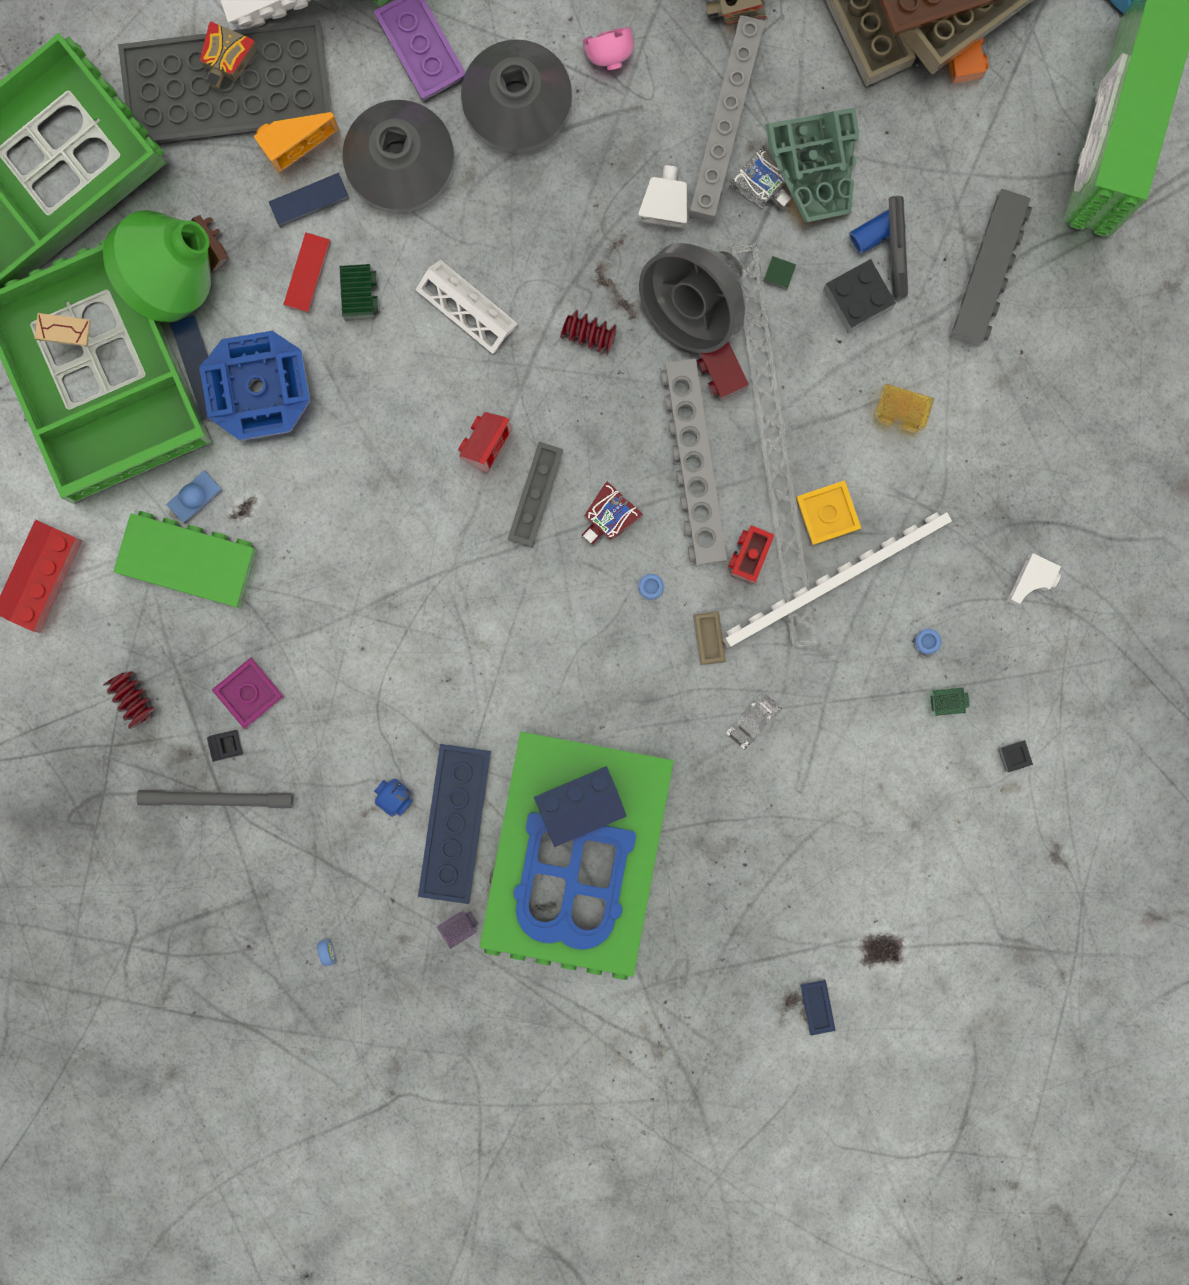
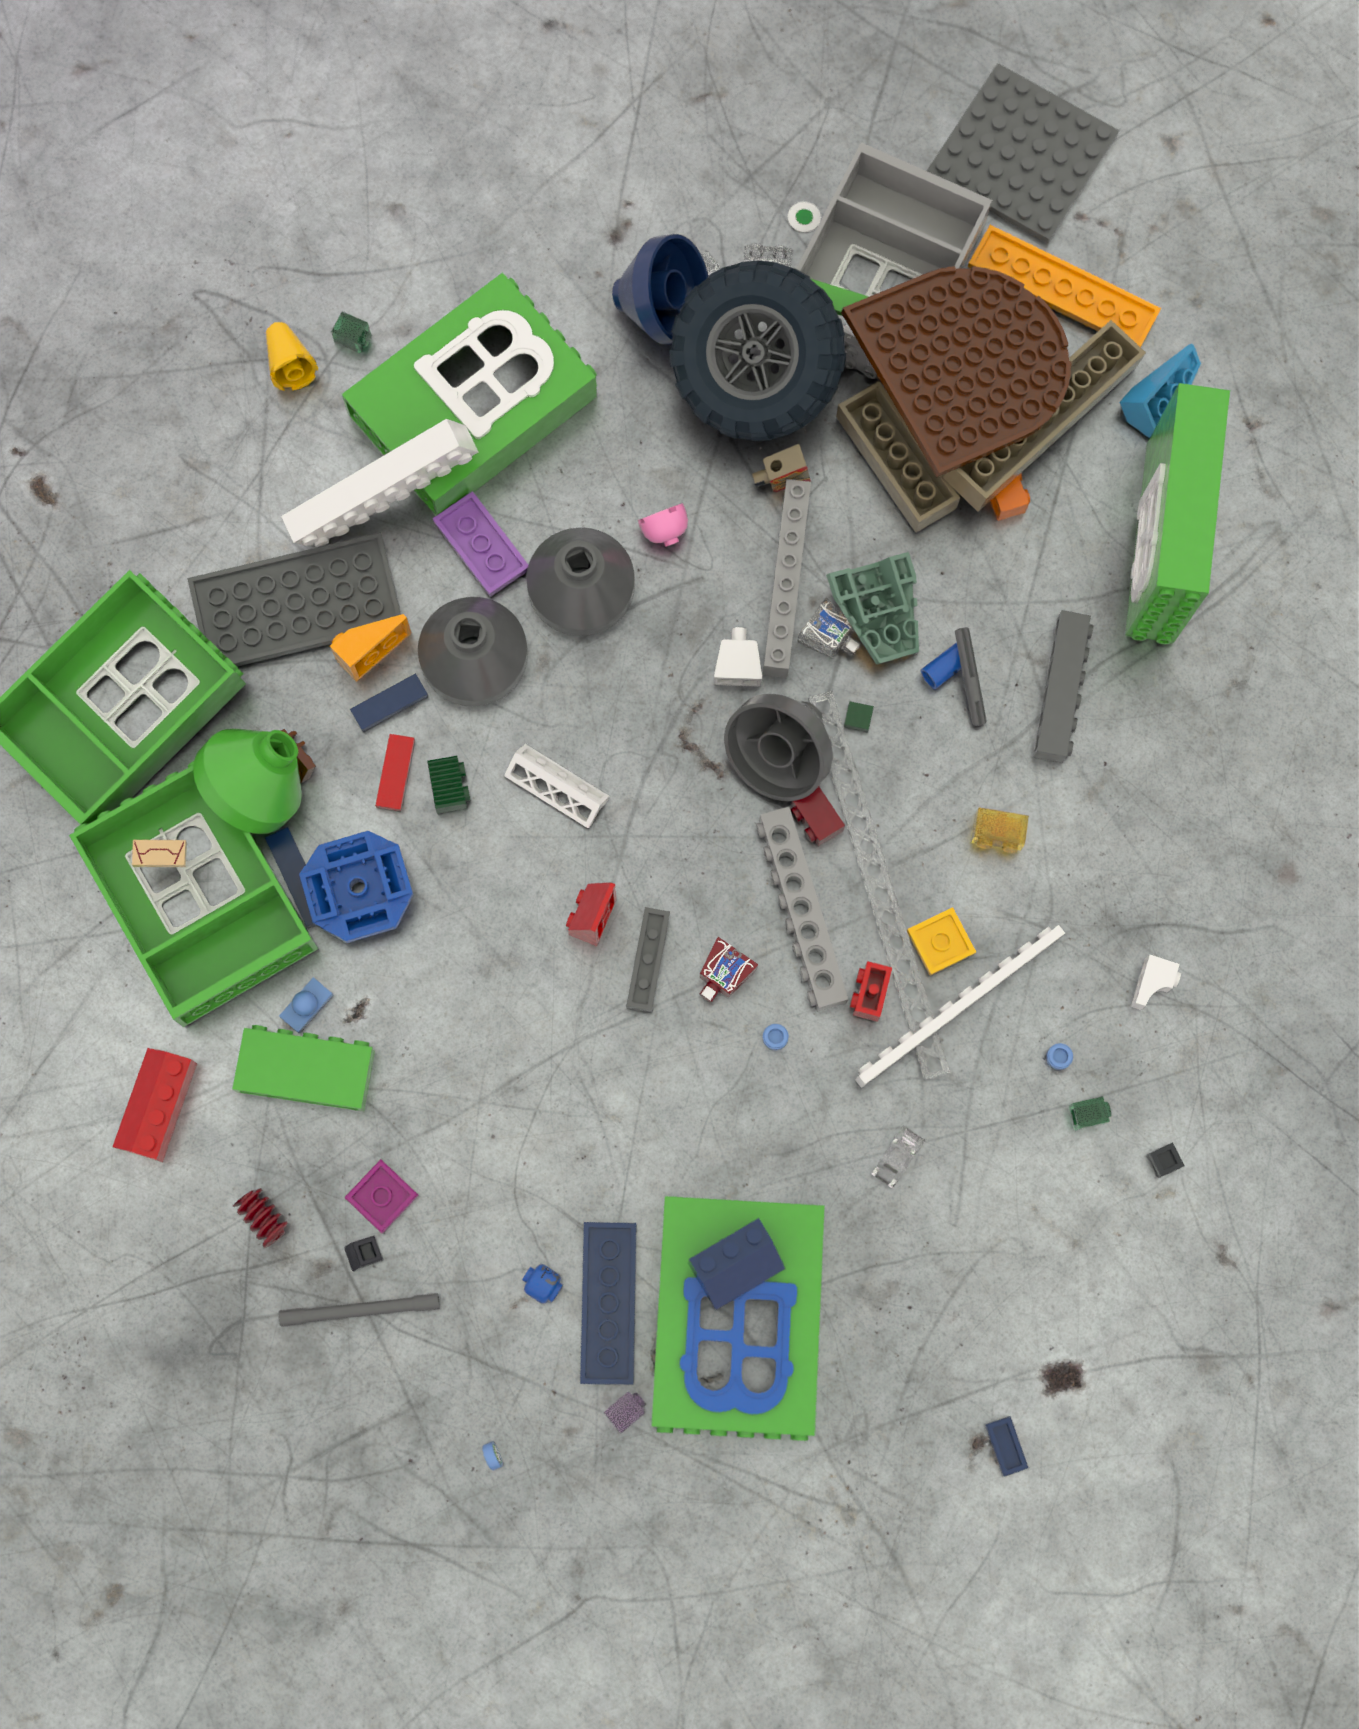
camera: 10 degrees left, 10 degrees down
torso [200,21,258,89] -> none
dark red piece [560,310,617,356] -> none
dark tan tile [693,611,726,665] -> none
black brick [823,259,896,333] -> none

